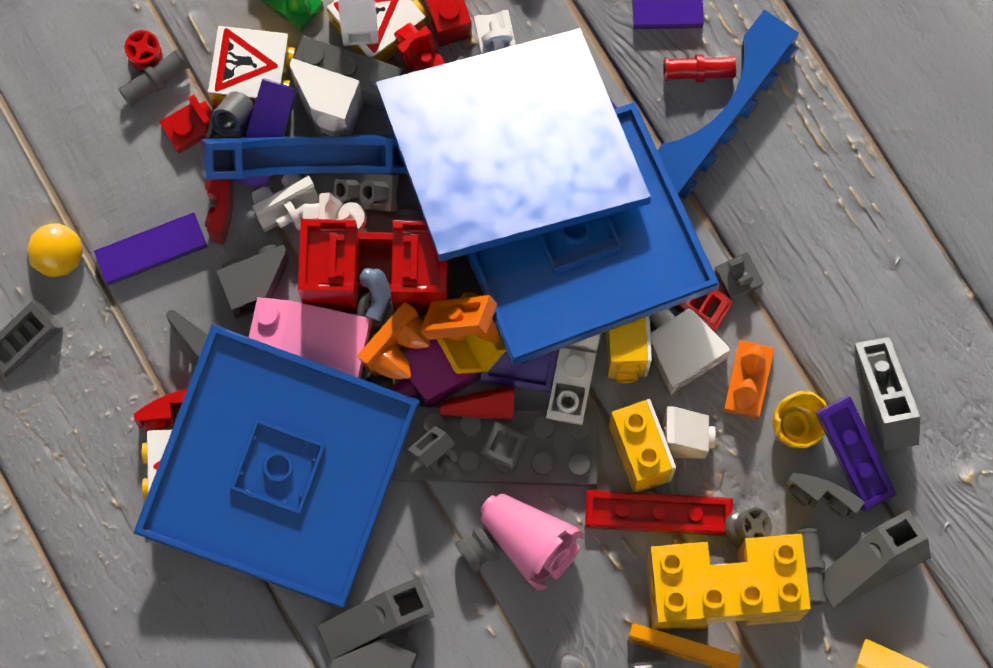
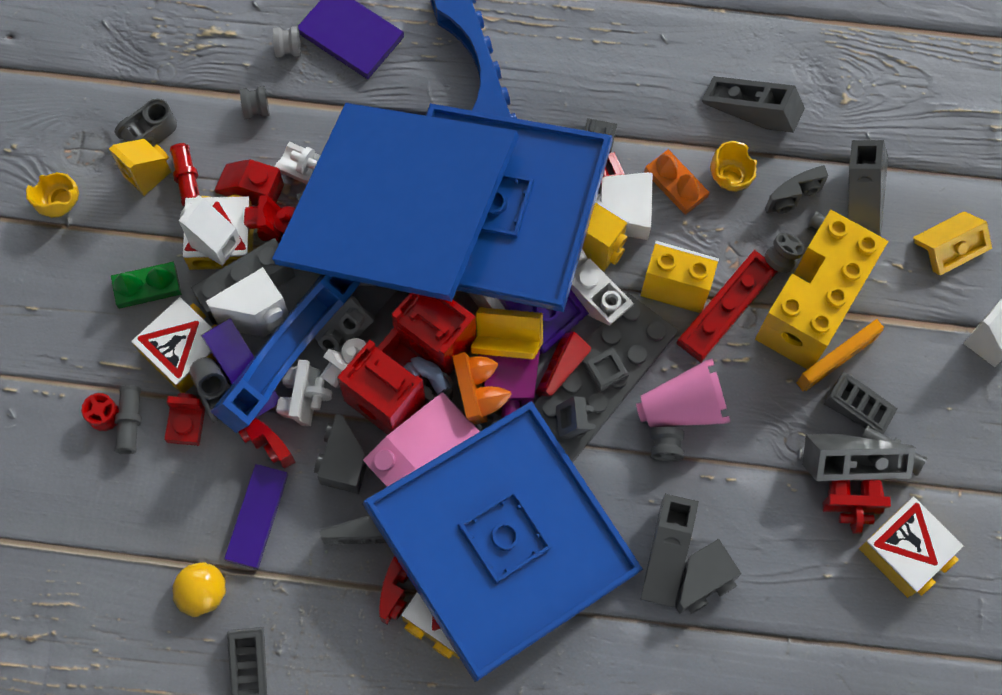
camera: 55 degrees left, 5 degrees down
orange tile [420,295,499,343] -> none
white slope [662,406,715,459] -> none
red pin [663,54,736,82] -> none
dark purple tile [815,396,897,511] -> none

